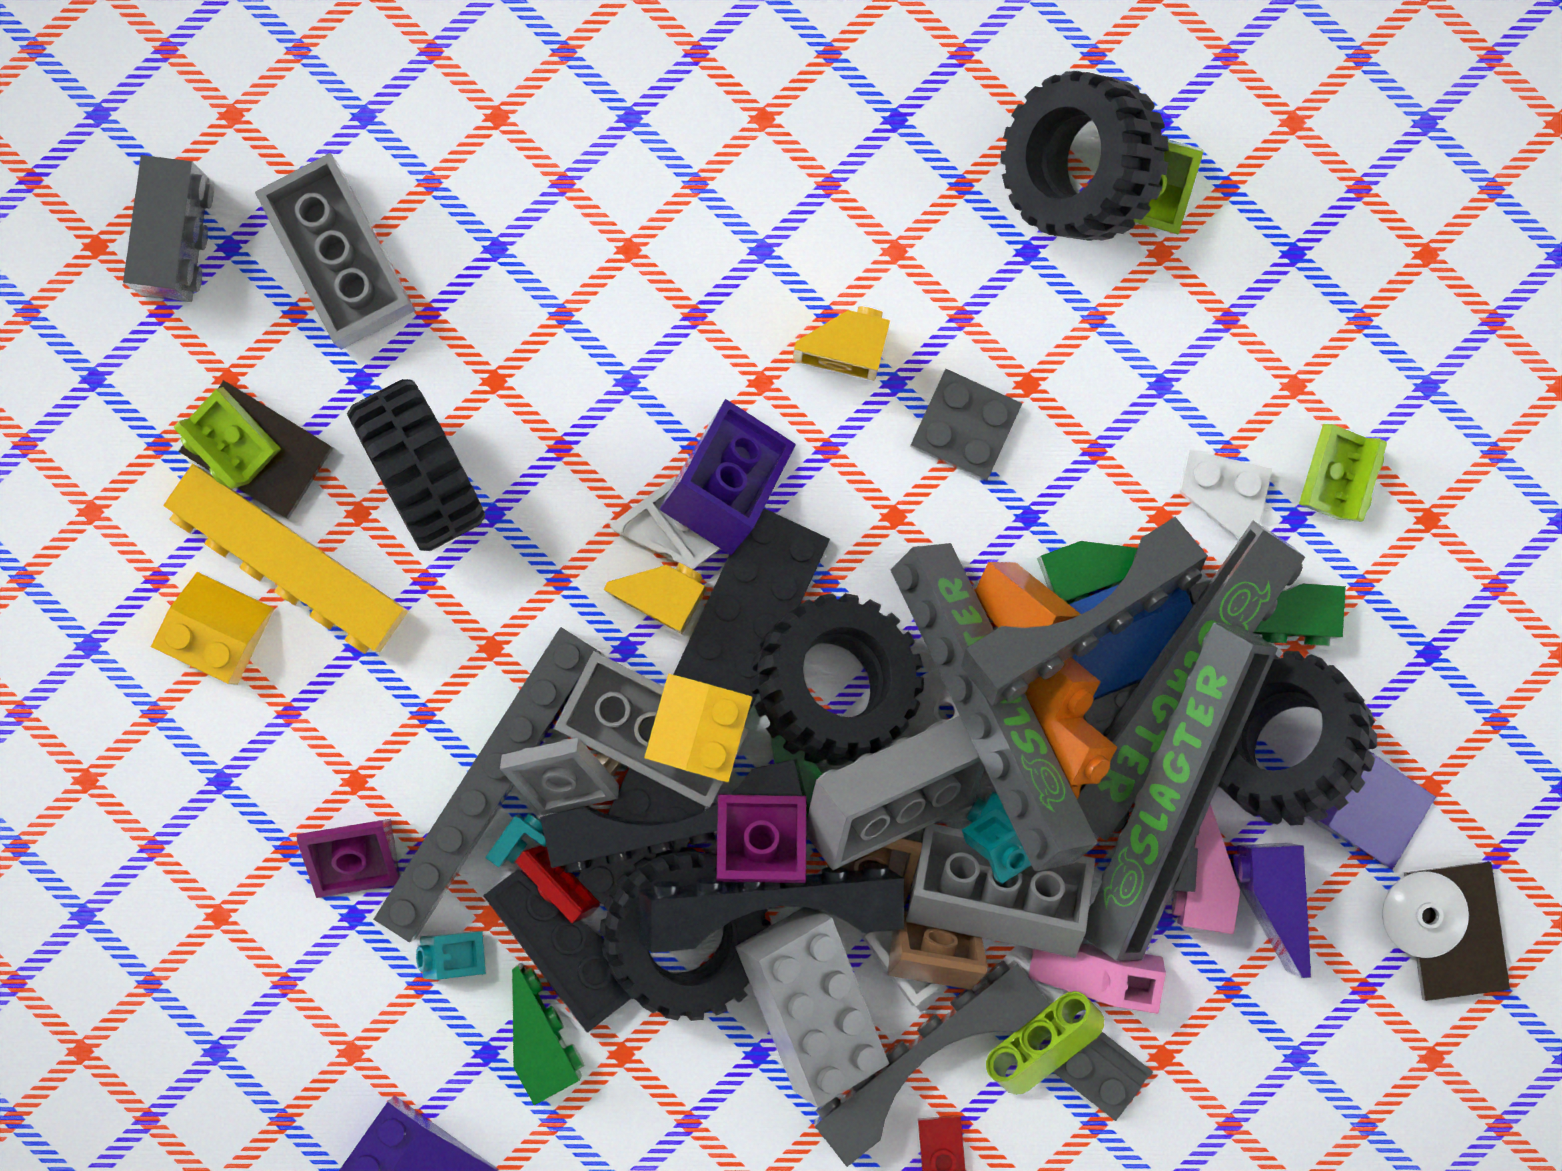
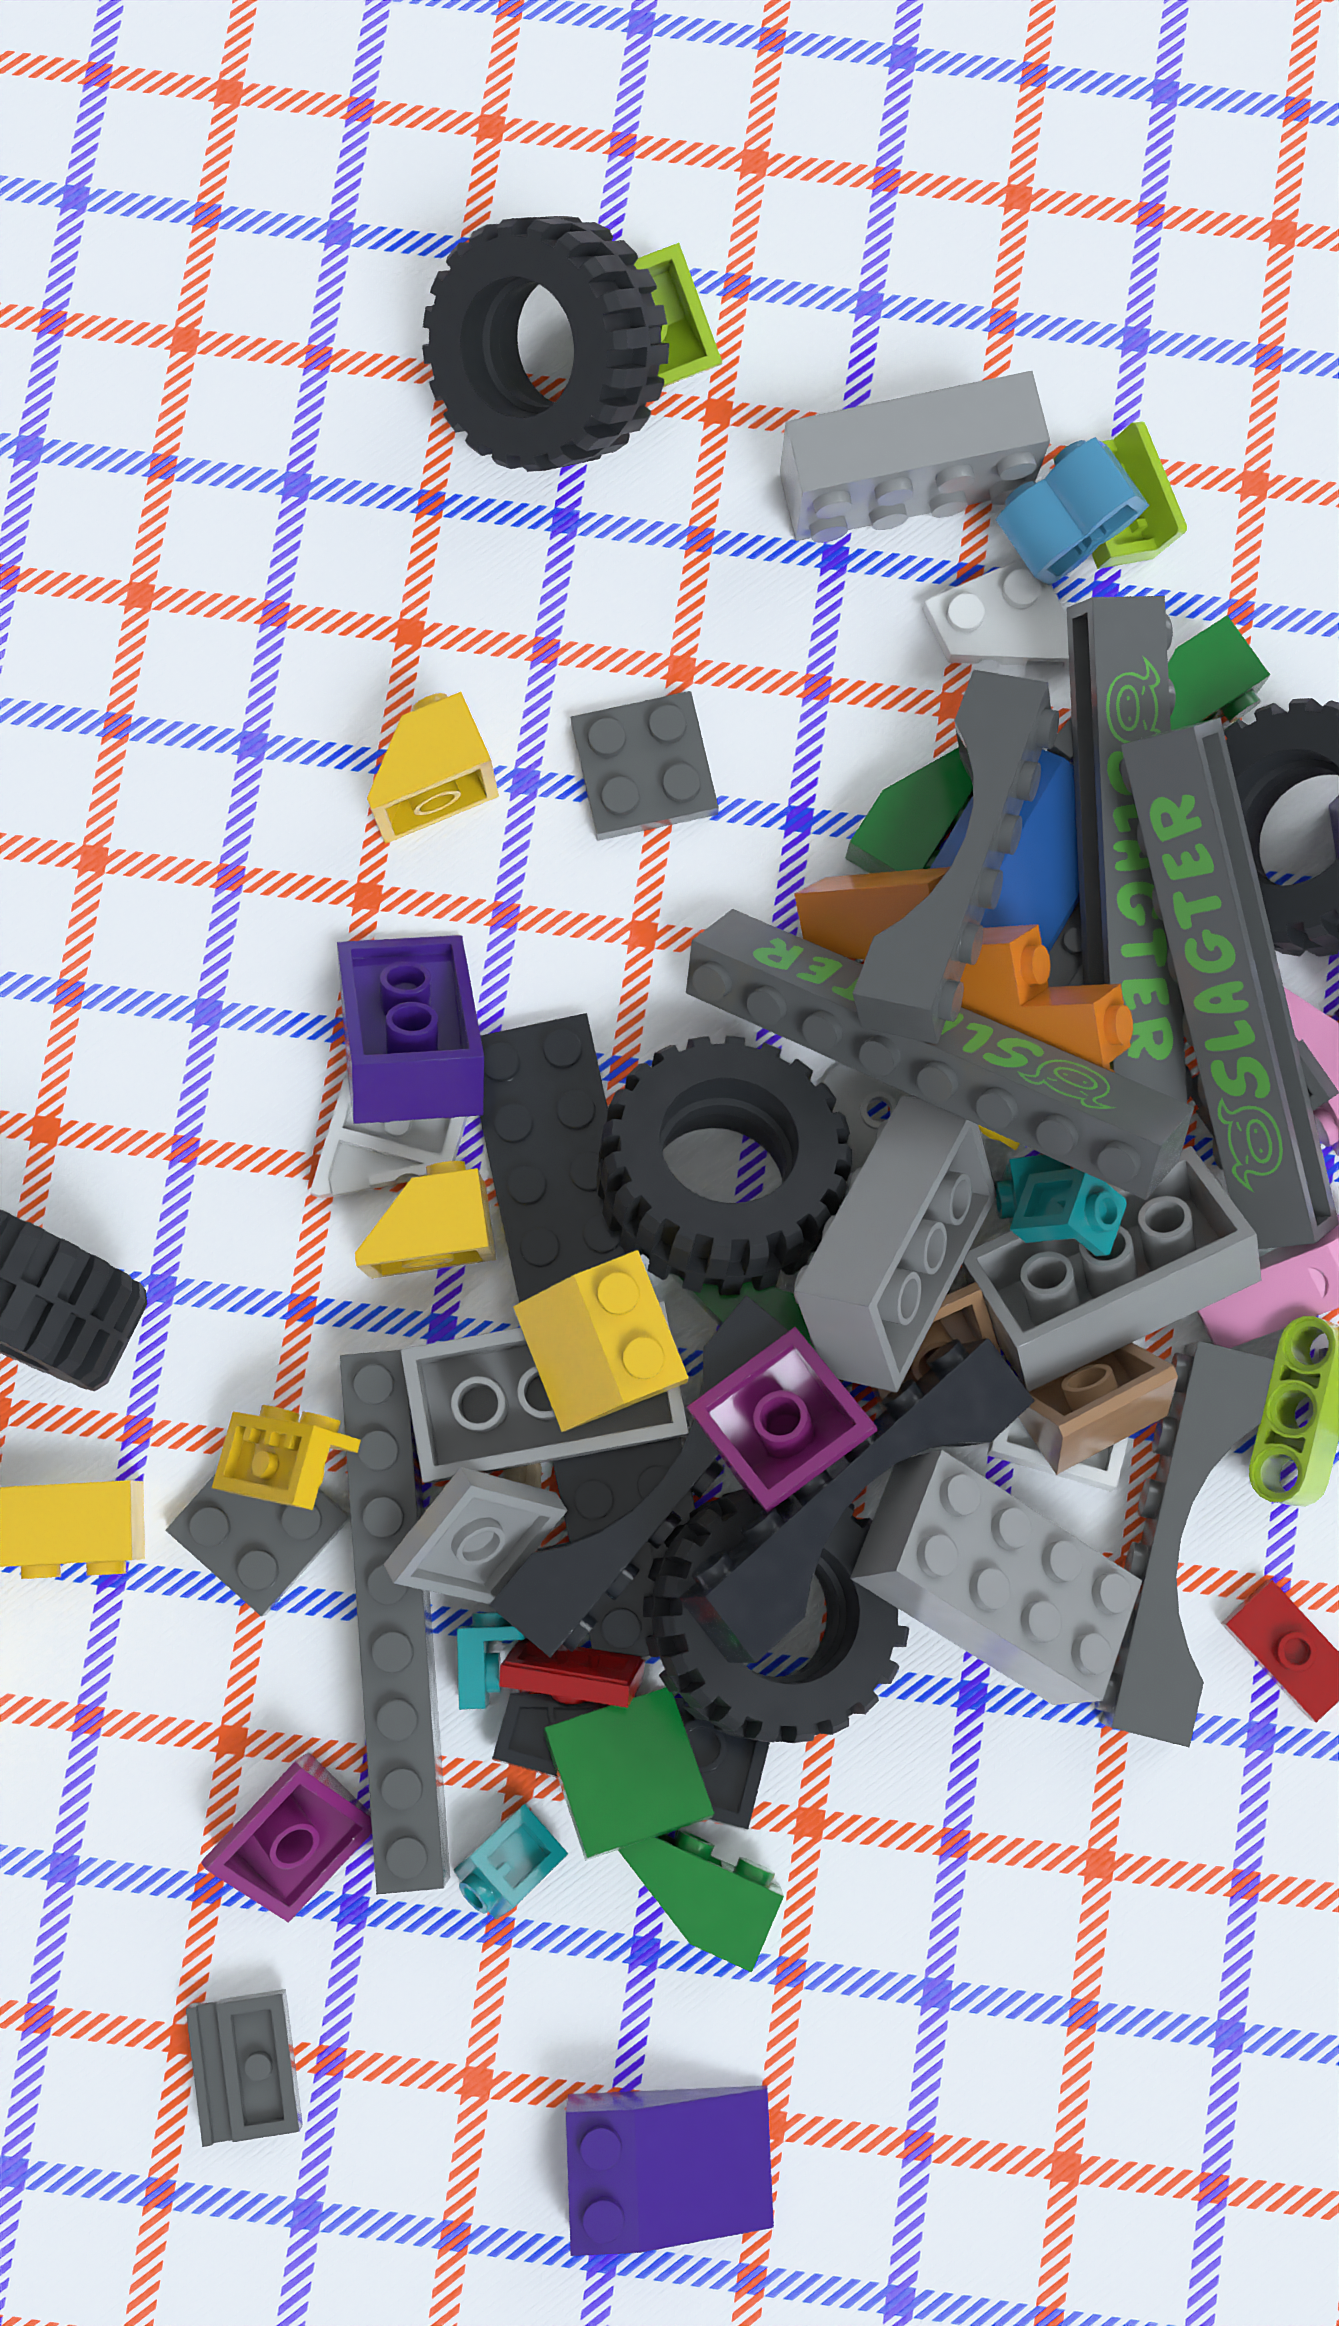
camera: 35 degrees left, 5 degrees down
none -> dark grey plate [165,1474,351,1617]
none -> dark grey plate [186,1989,303,2147]
none -> yellow bracket [211,1405,361,1510]
none -> green tile [543,1687,714,1861]
none -> light grey brick [779,370,1050,543]
none -> dark azure brick [995,437,1149,585]

